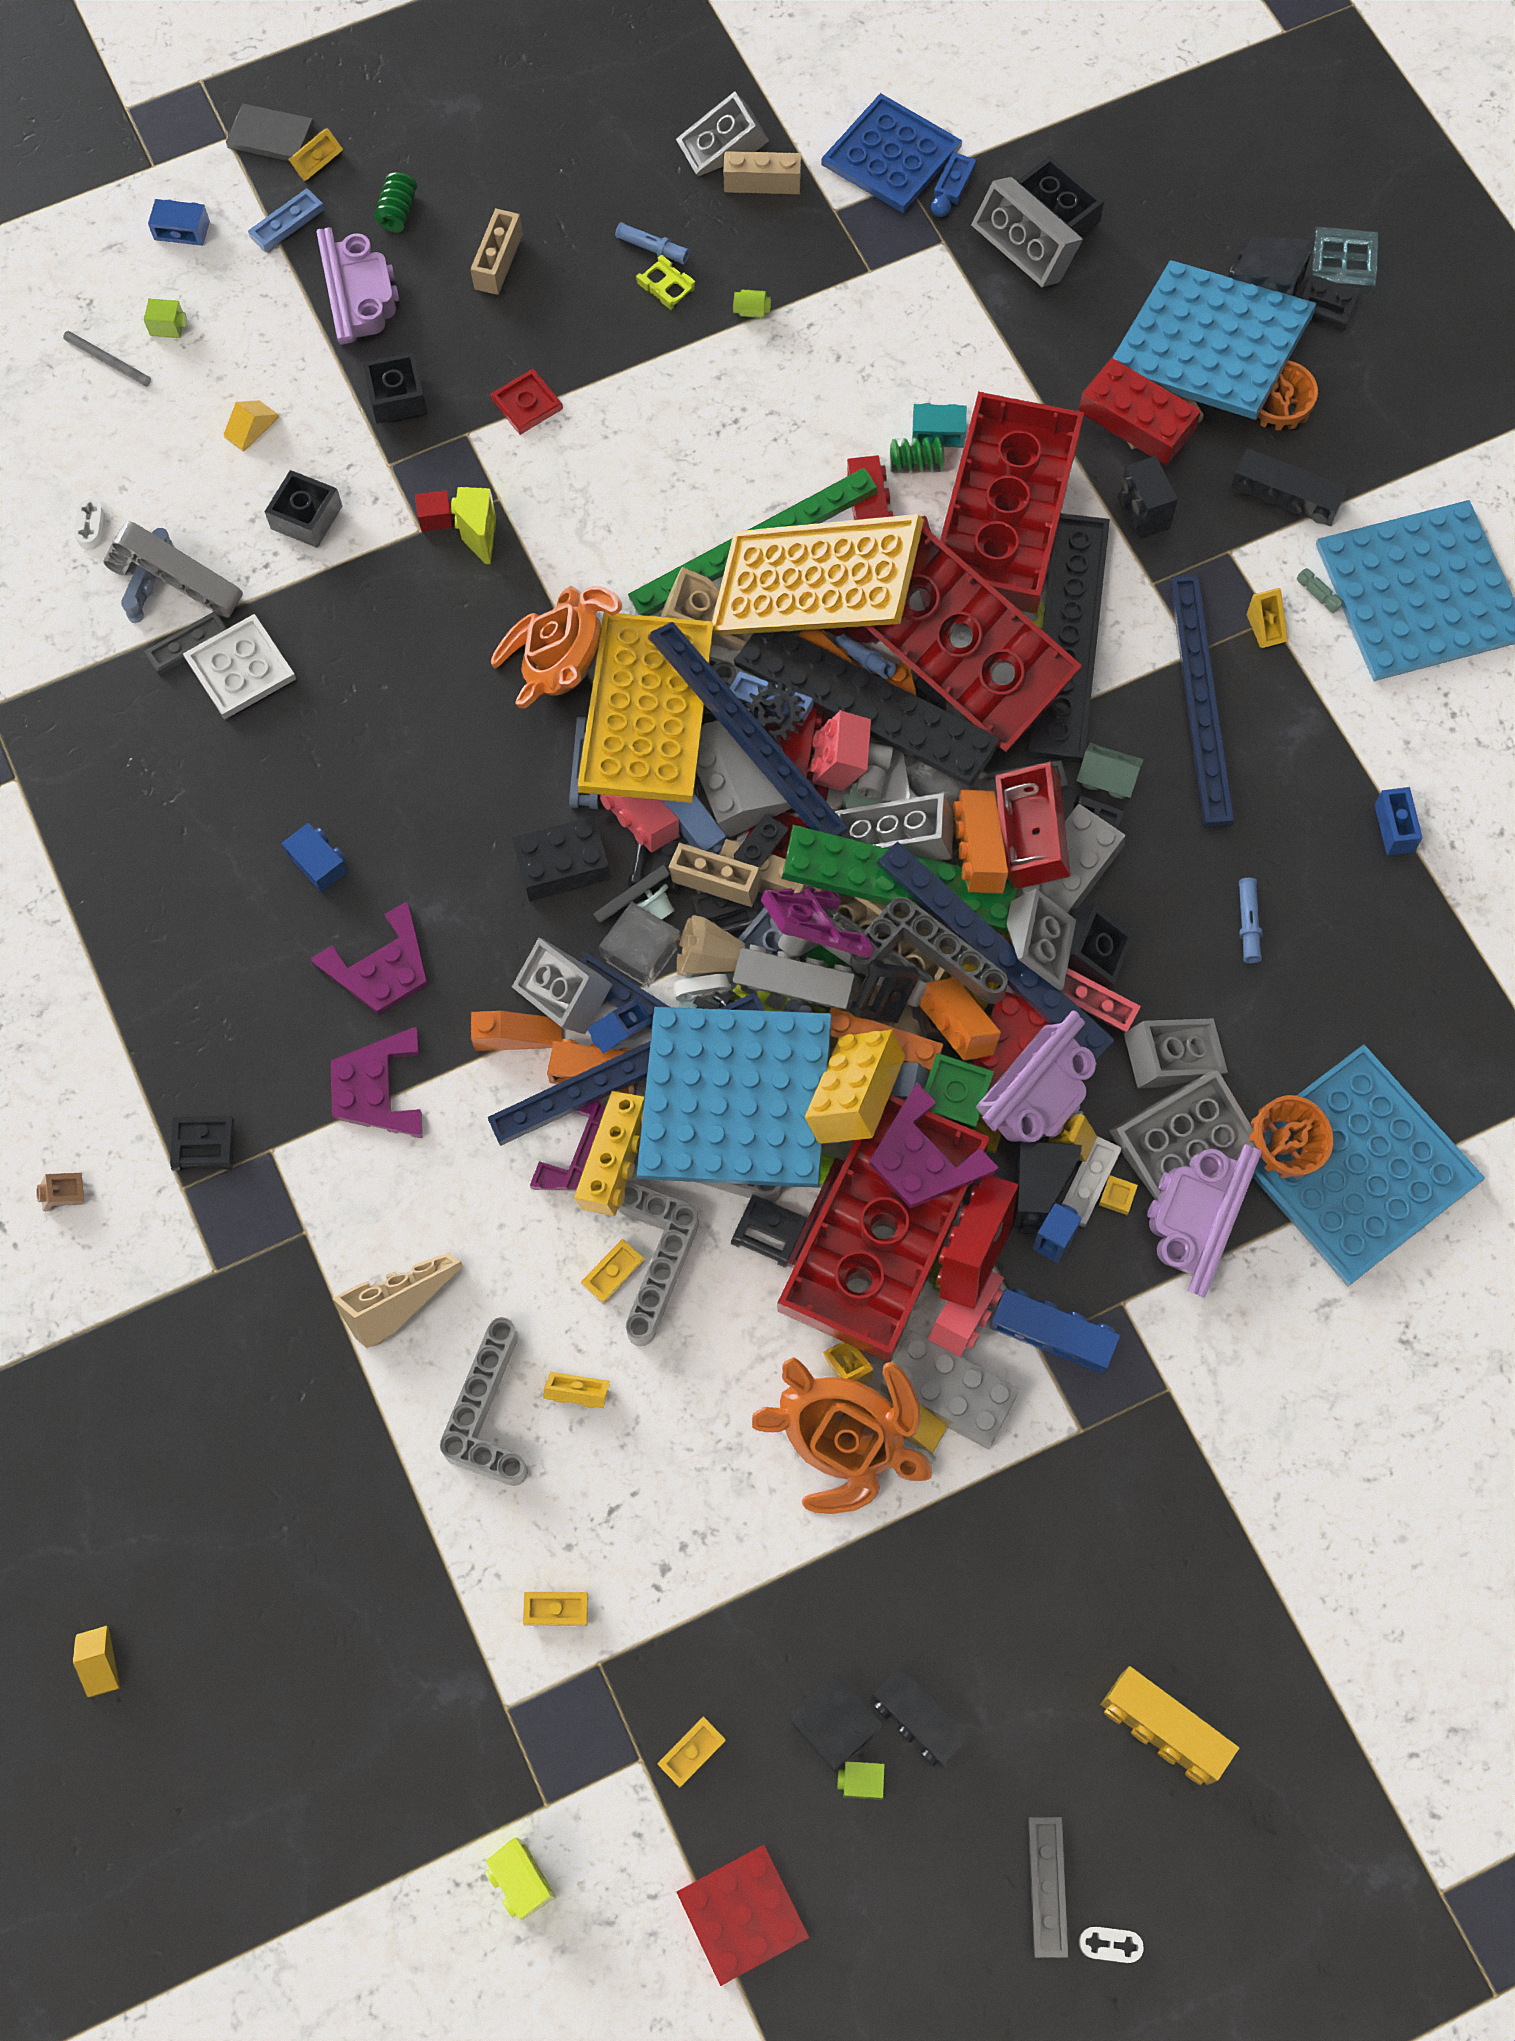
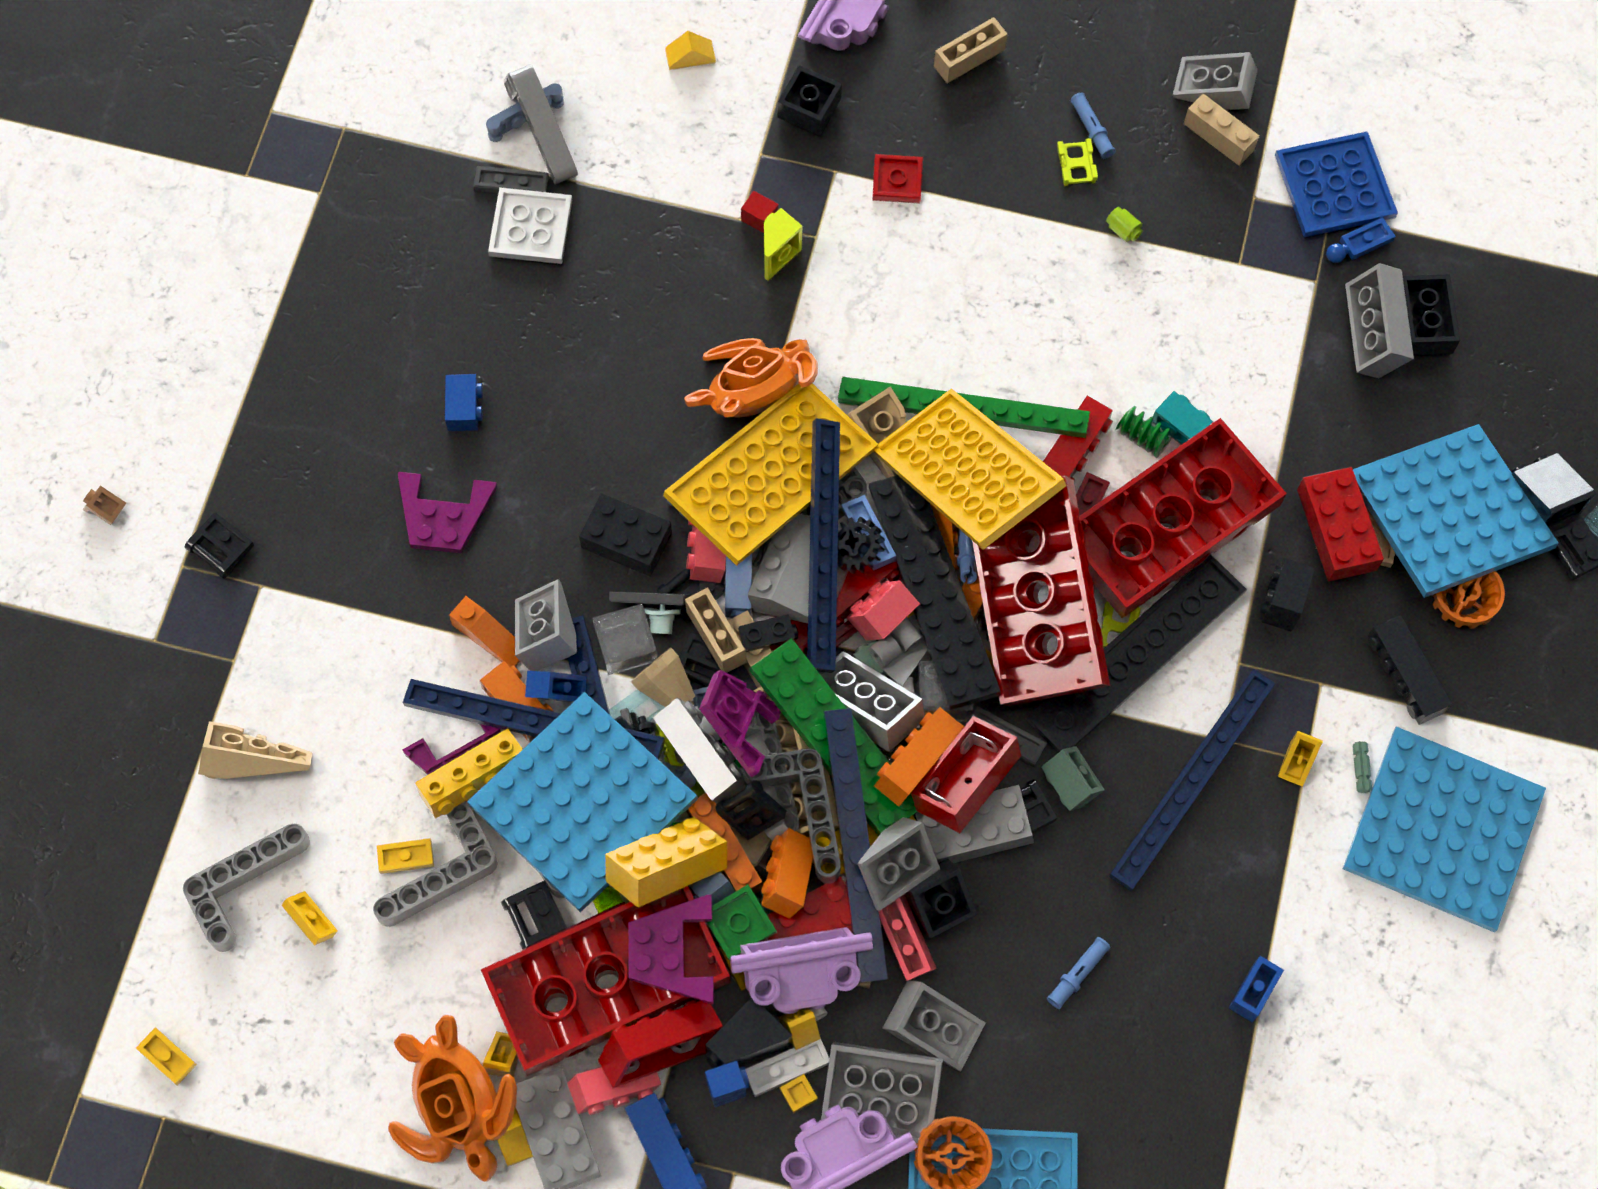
camera: 35 degrees right, 0 degrees up
white beam [74,499,105,550] -> none
black brick [264,470,343,548] -> none
magenta wing [331,1027,423,1138] -> none
white beam [674,974,730,1002] -> none

